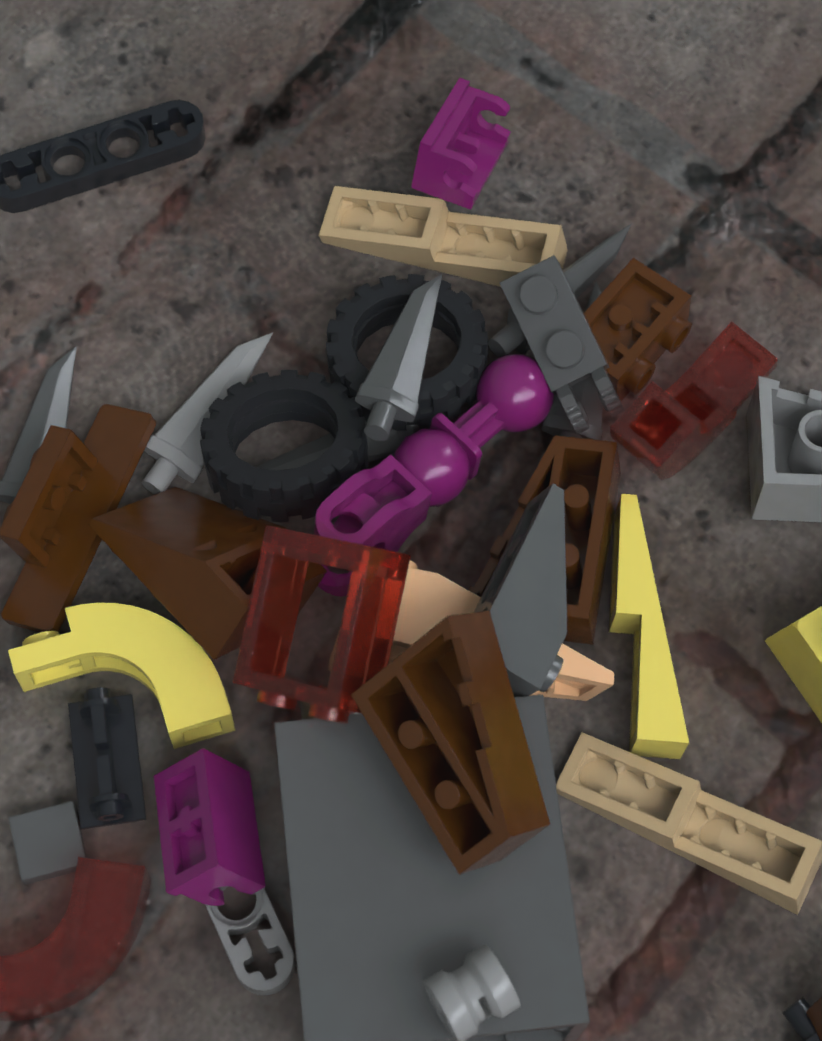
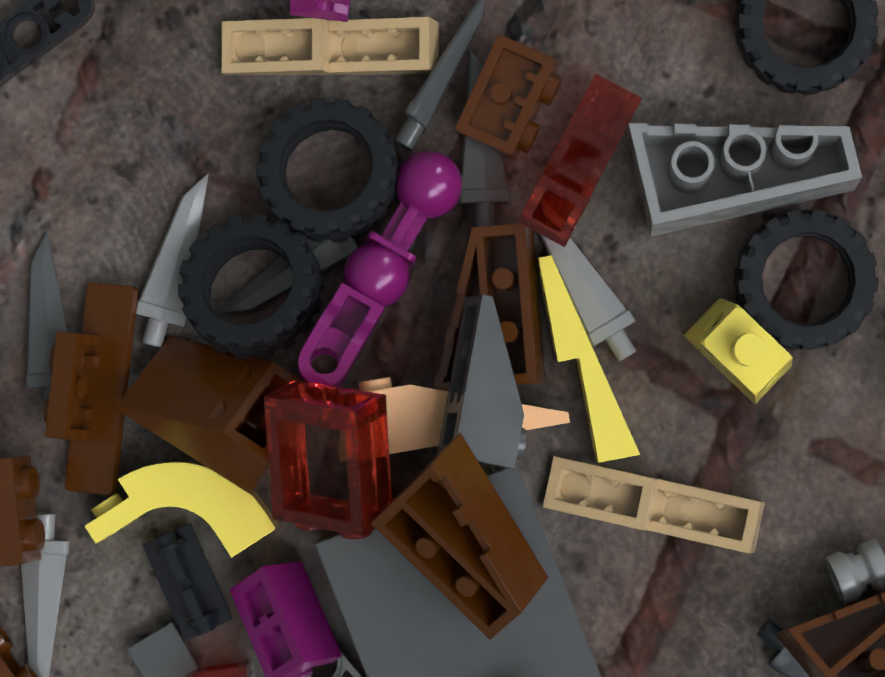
camera: 10 degrees left, 20 degrees up
dark grey bar [355,274,442,441] -> none
dark grey hinge [500,255,625,435] -> none
none -> light grey bar [539,198,636,362]

